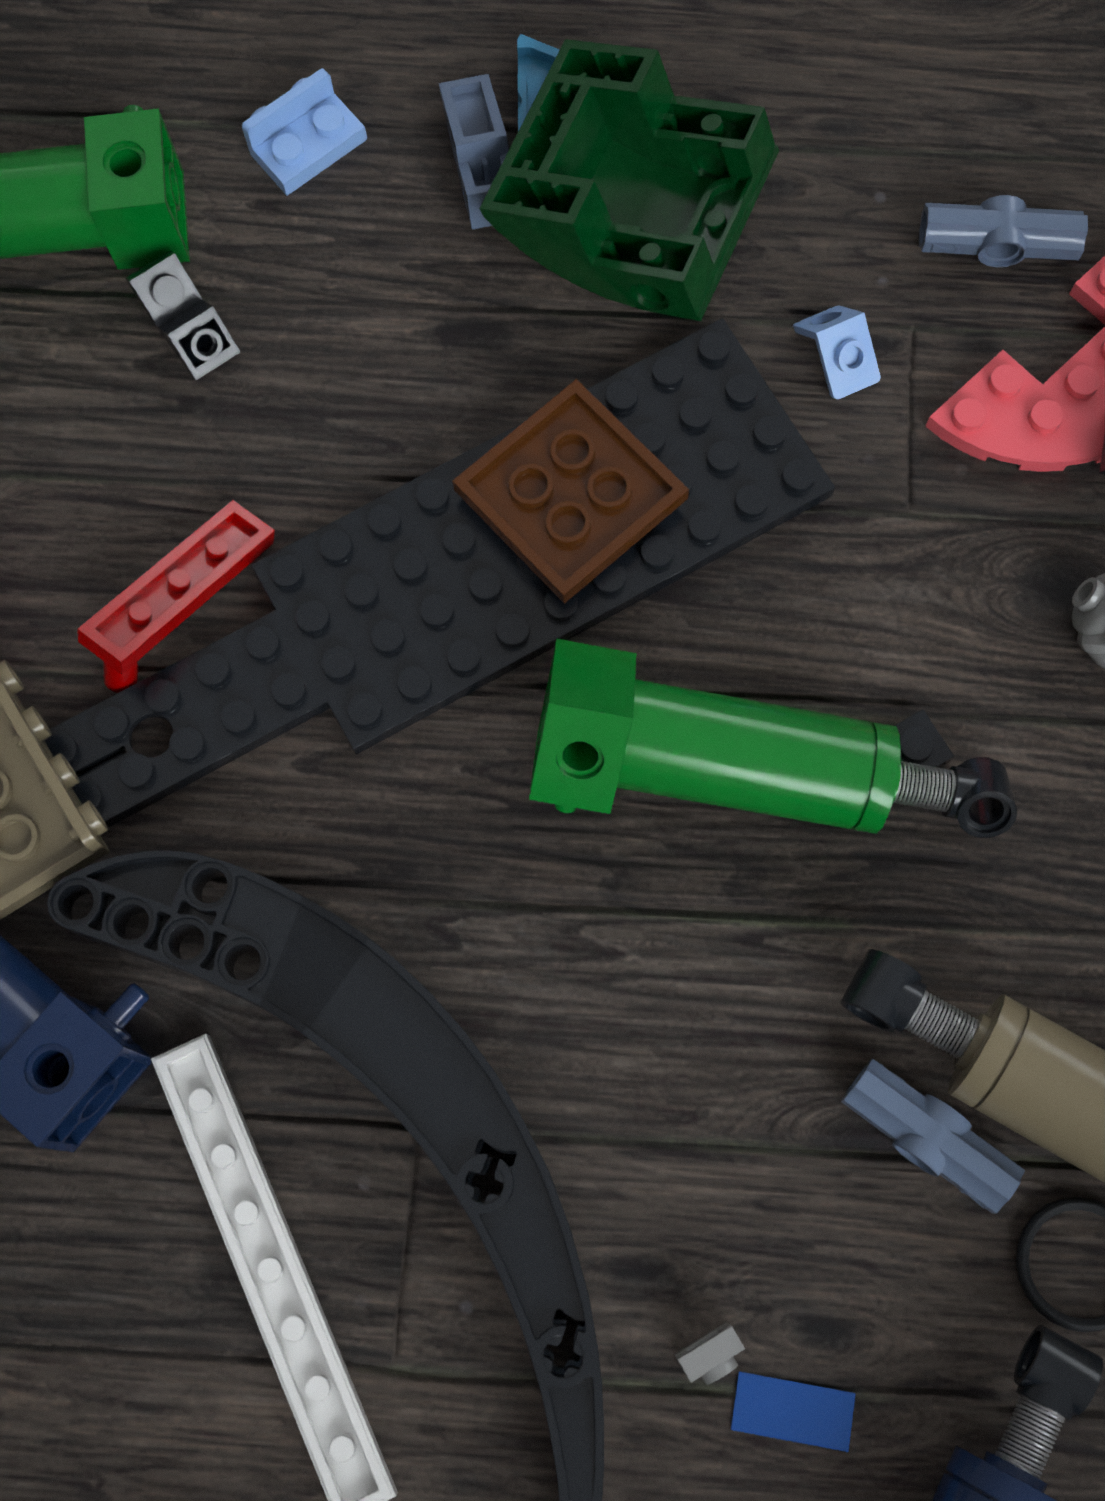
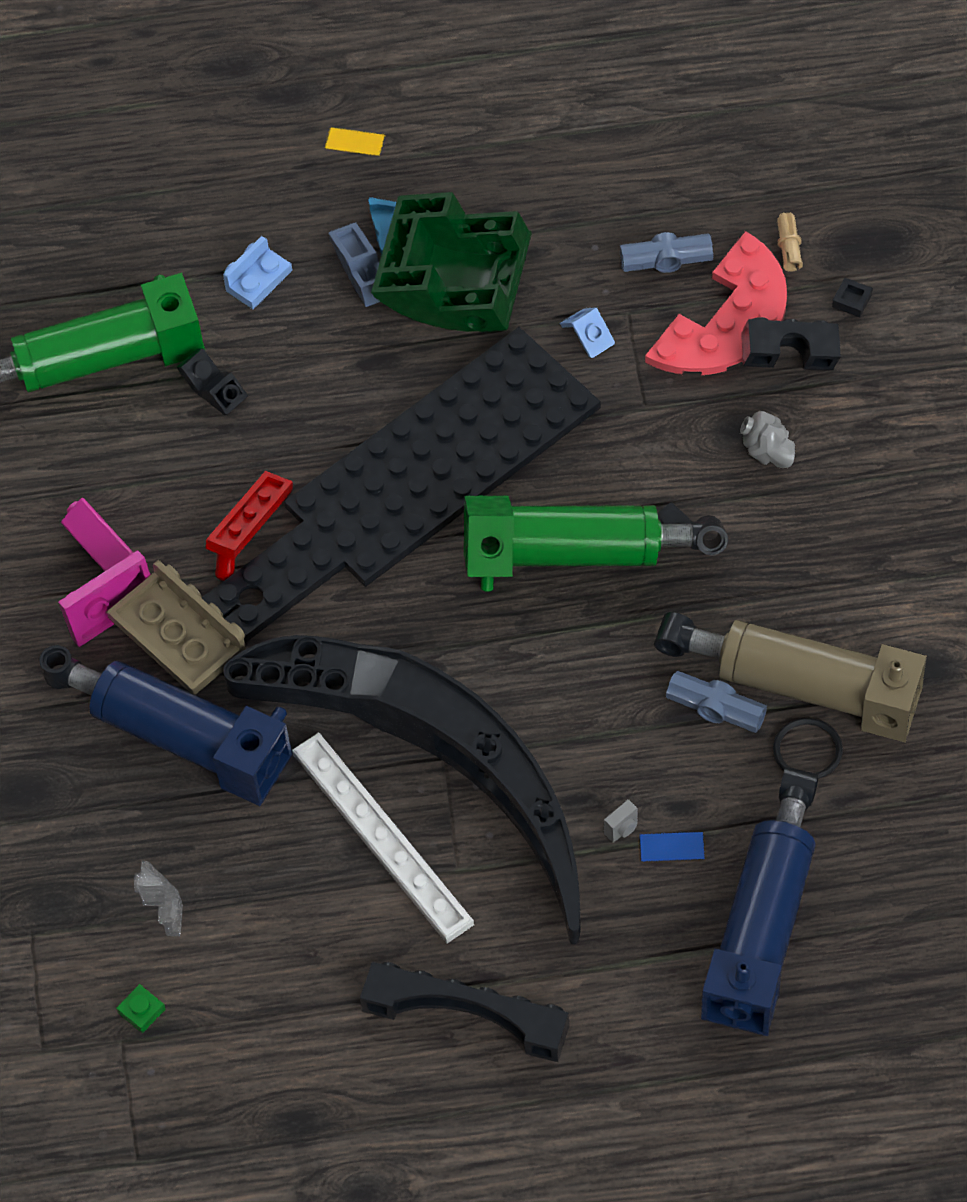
camera: 10 degrees left, 15 degrees down
reddish brown plate [452,379,689,604] -> none

